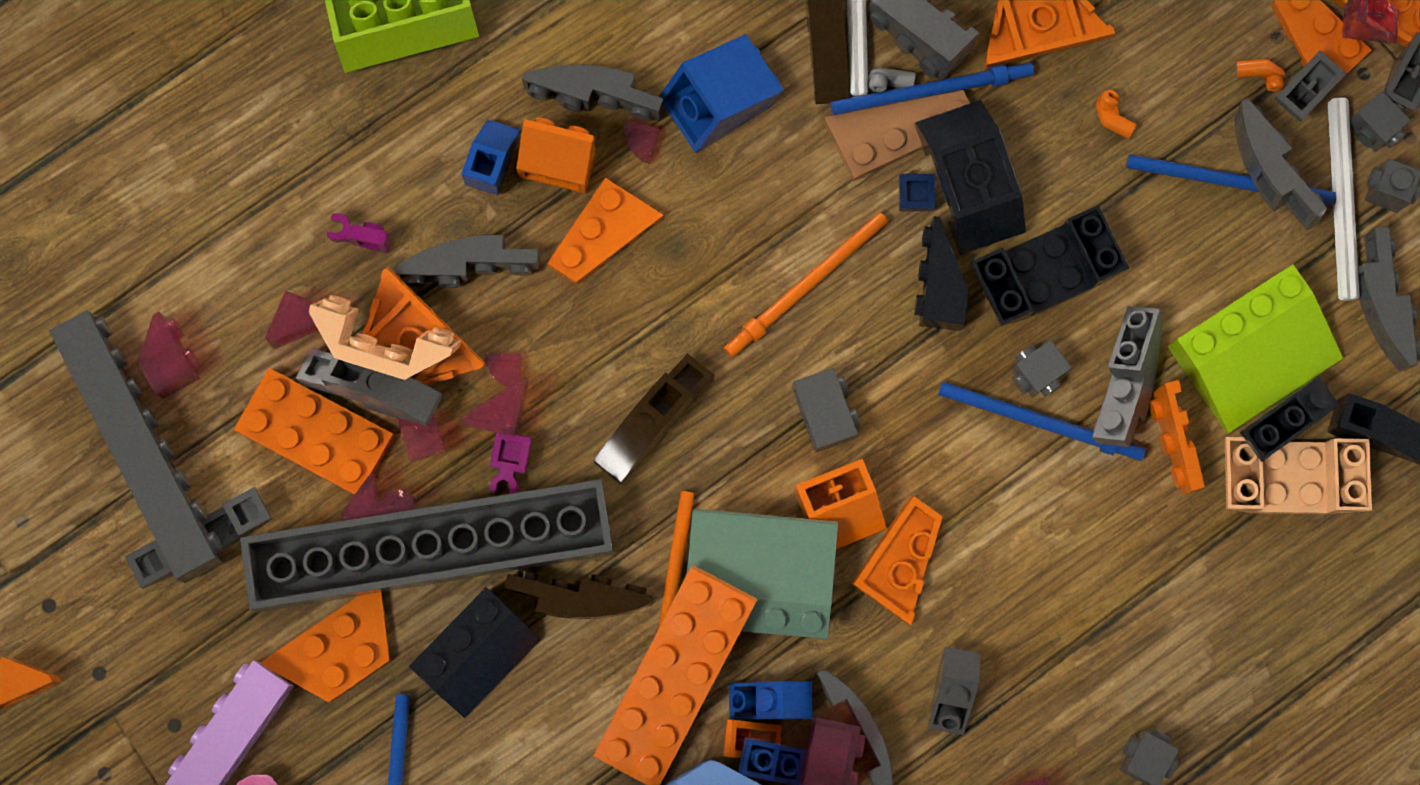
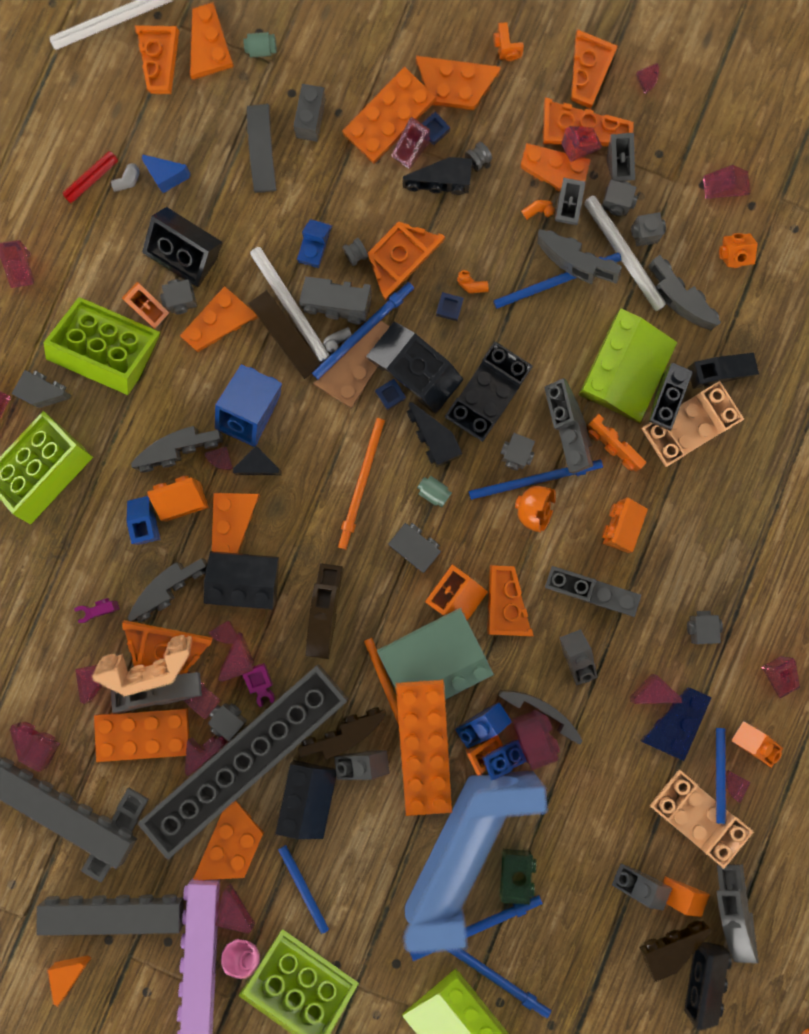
camera: 25 degrees left, 5 degrees up
none -> dark grey brick [37,894,184,936]
none -> black slope [203,551,279,610]
none -> dark grey brick [208,703,247,741]
none -> clear pink slope [215,884,255,933]
none -> black slope [233,446,282,476]
none -> dark grey slope [334,750,390,780]
none -> sand green brick [417,476,452,507]
none -> dark blue plate [436,292,464,321]
none -> orange cylinder [515,486,556,533]
none -> dark grey slope [545,566,642,617]
none -> orange slope [601,498,648,553]

